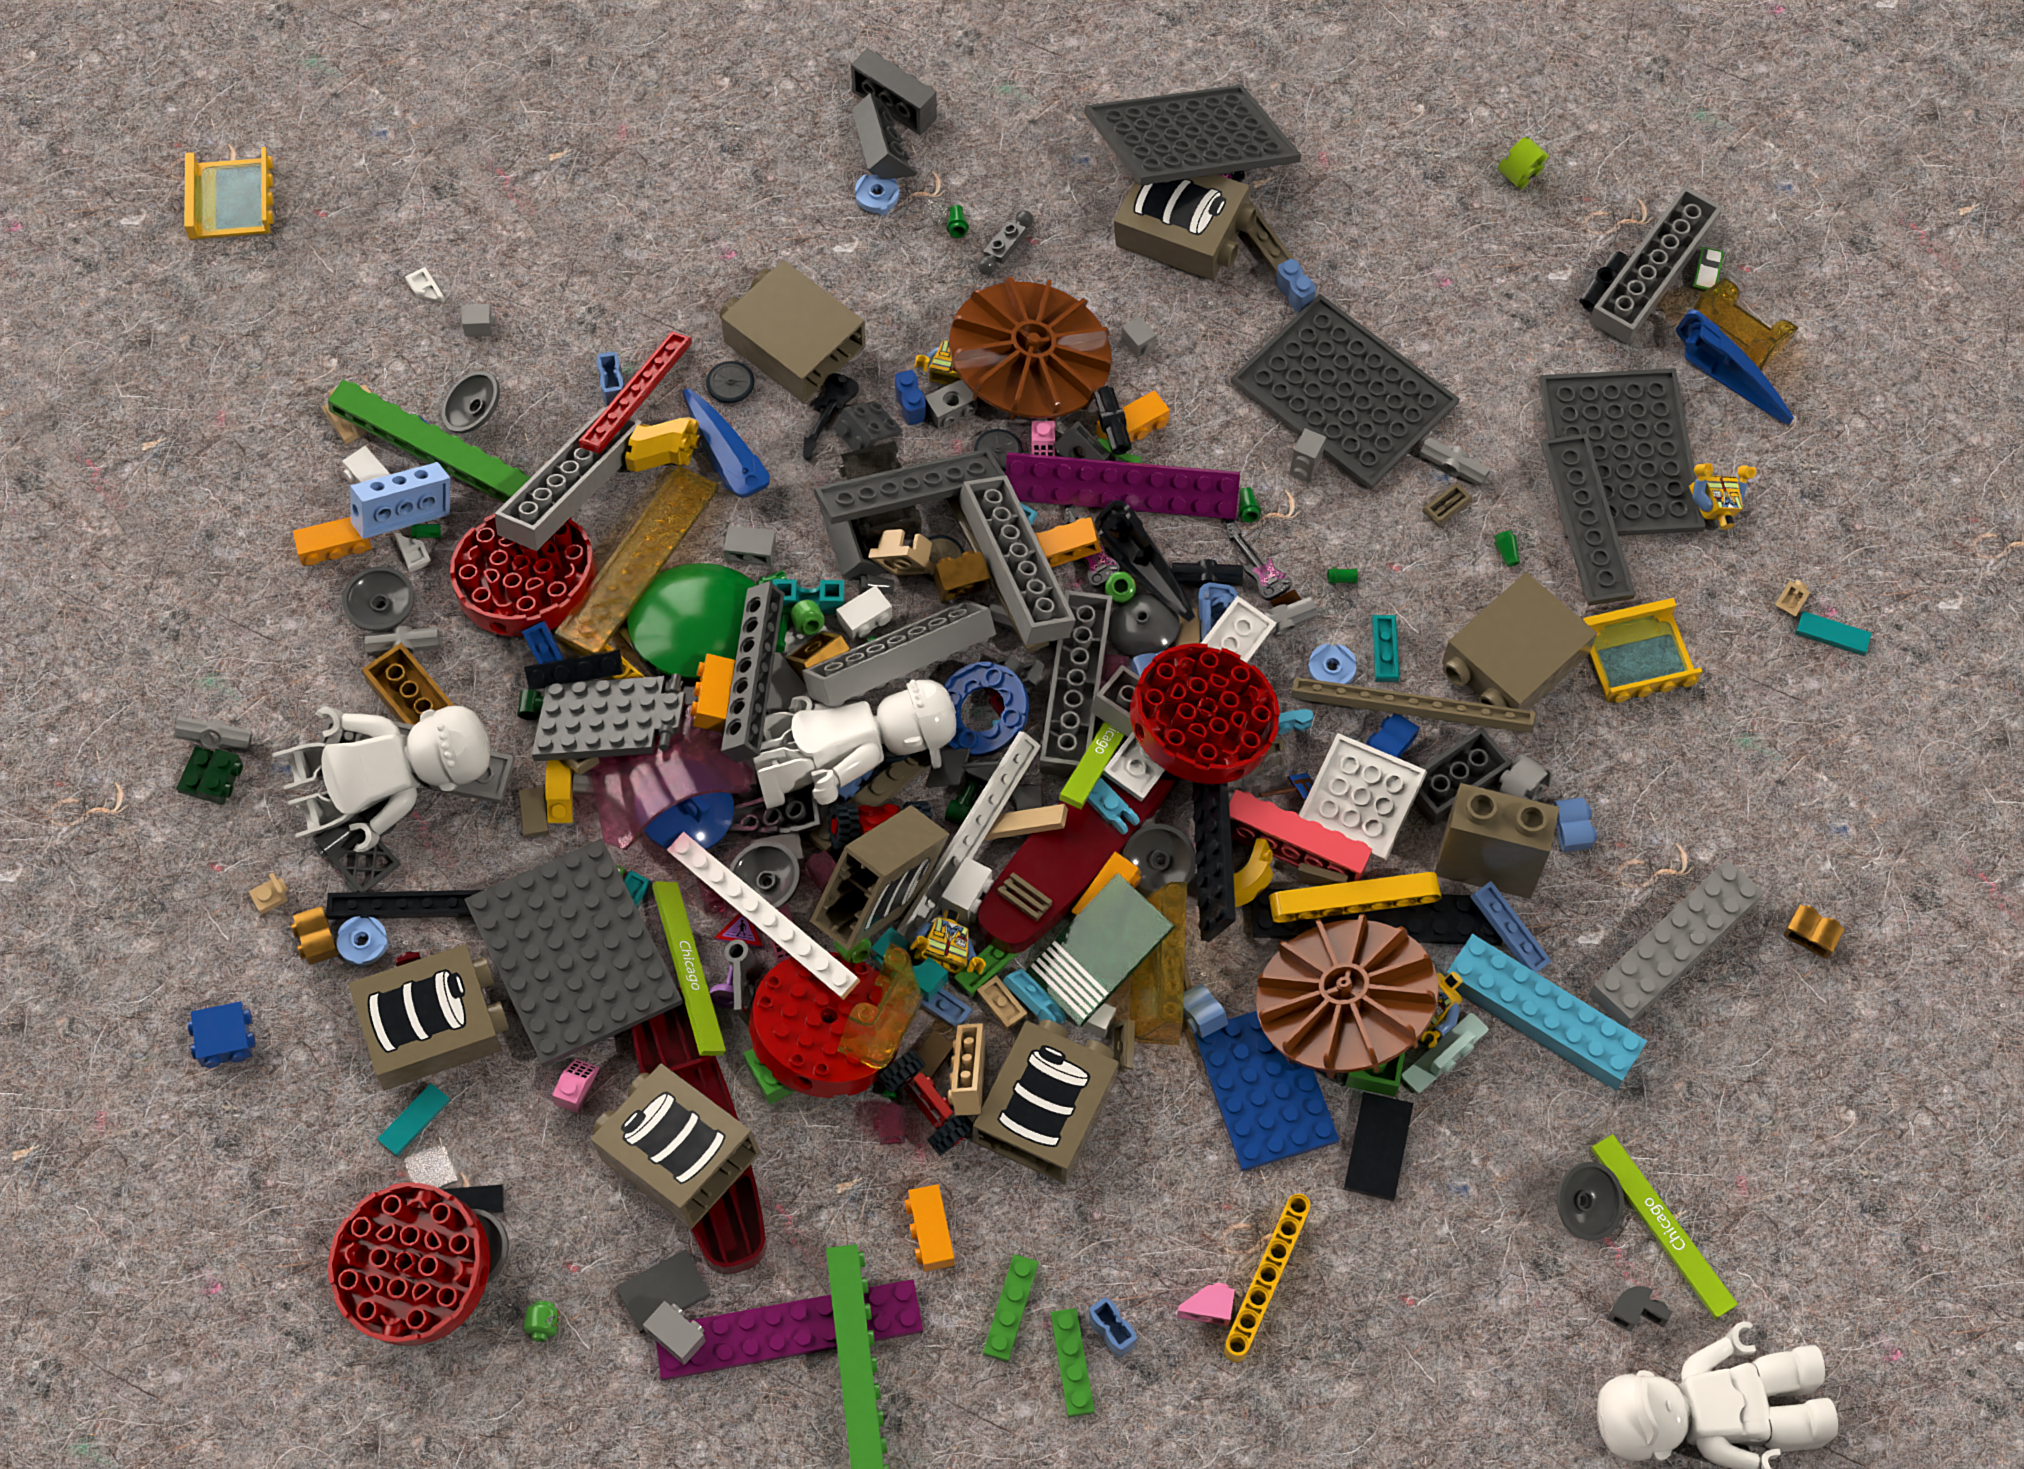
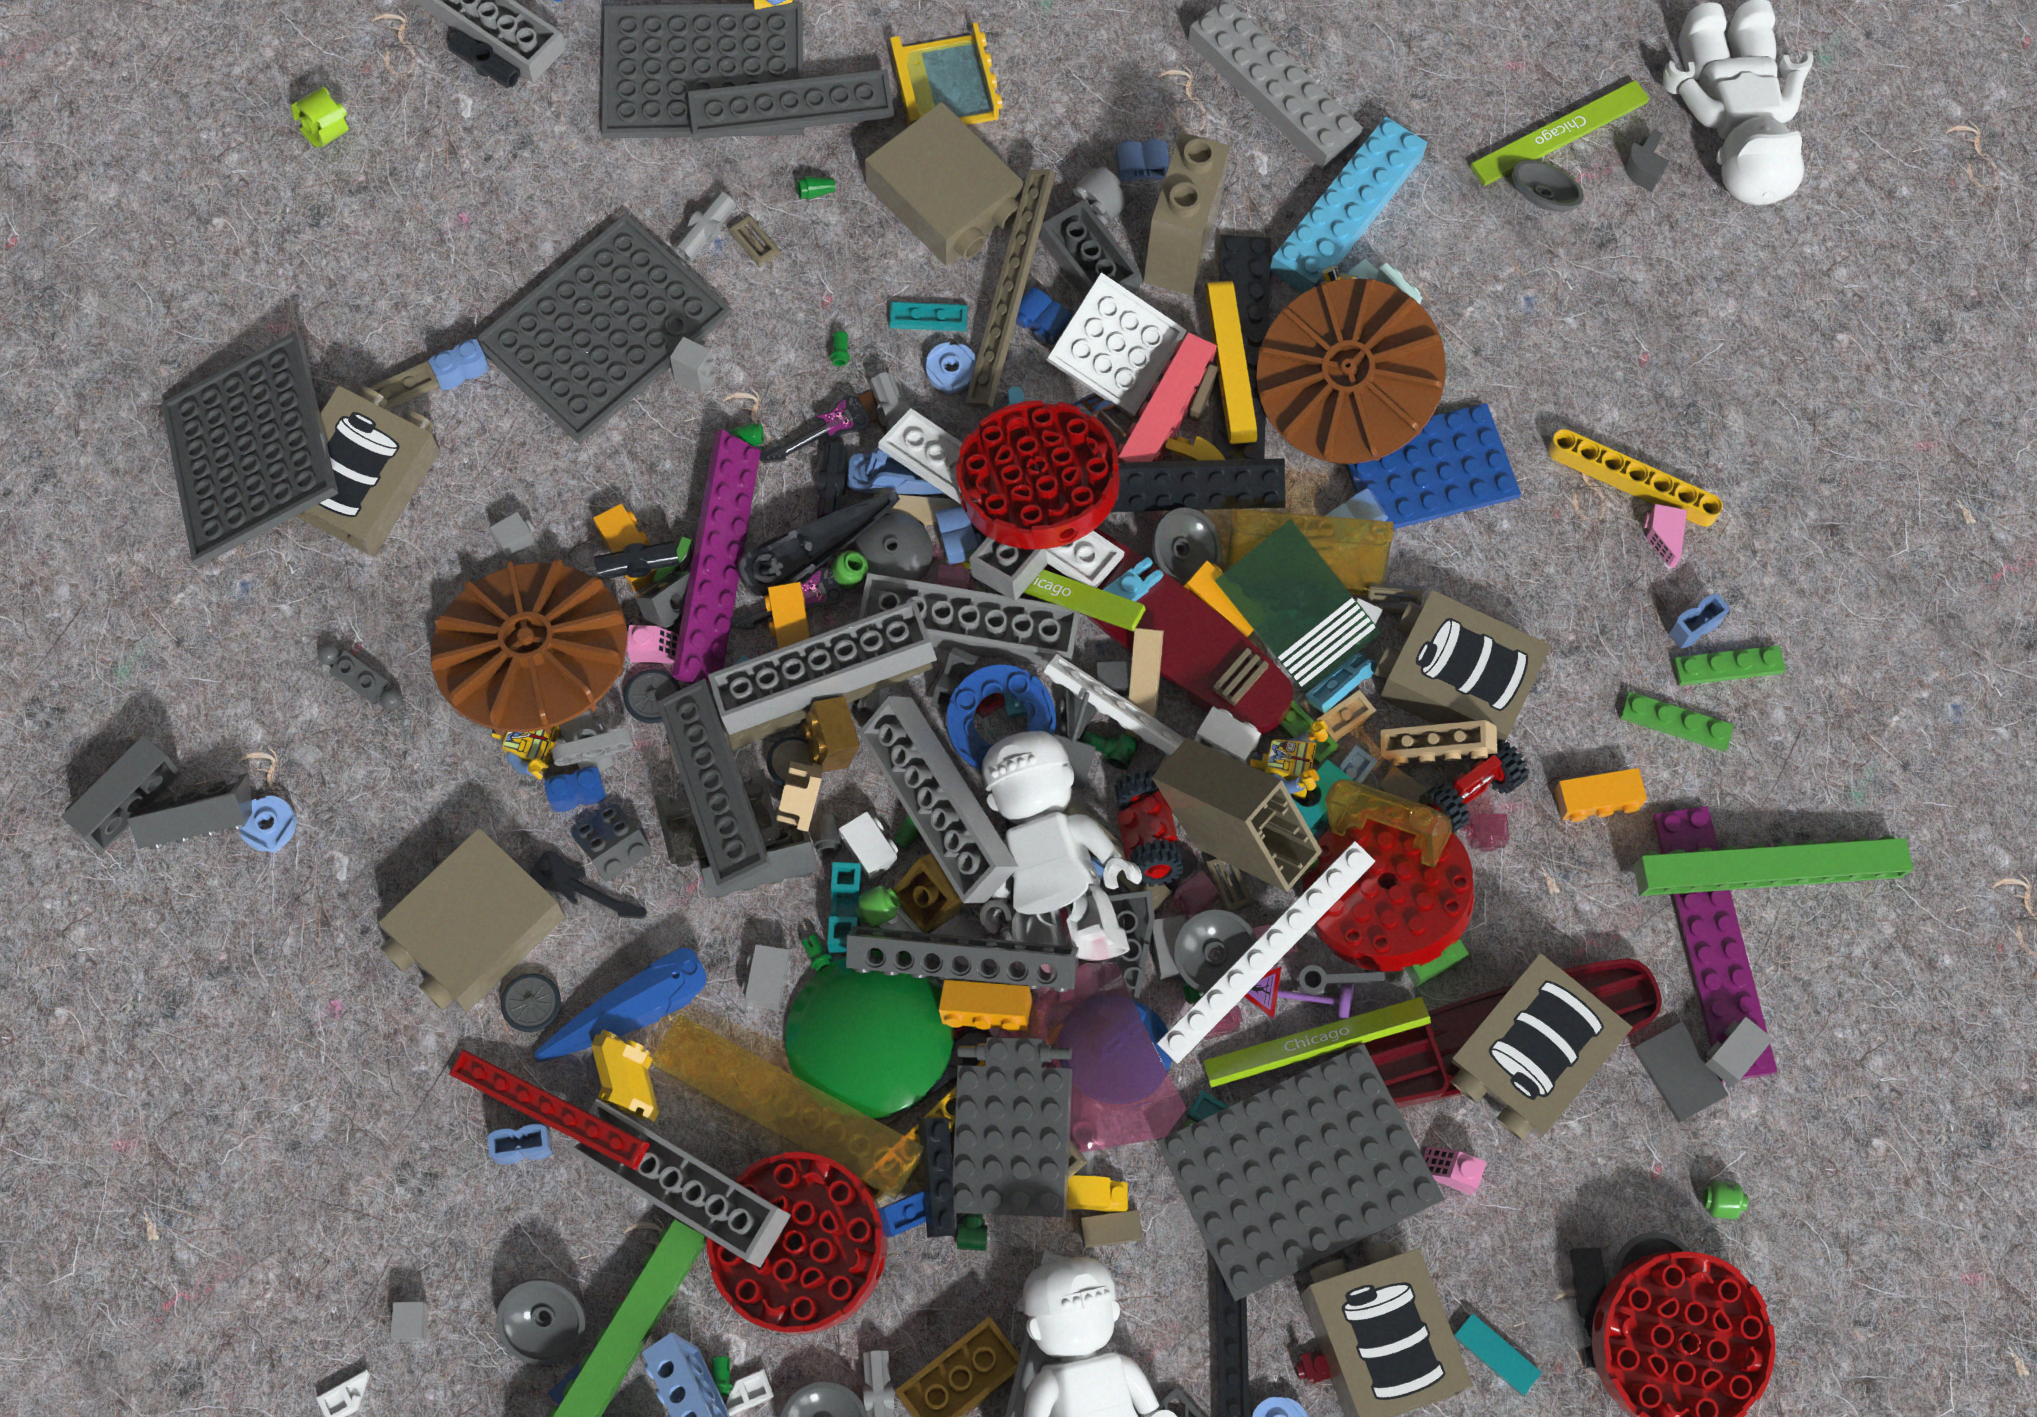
camera: 90 degrees left, 5 degrees up
green cone [947,205,969,238] -> none
black tile [1343,1092,1414,1201] -> none
medium blue plate [1470,881,1551,973] -> none
none -> light grey beam [551,729,633,766]

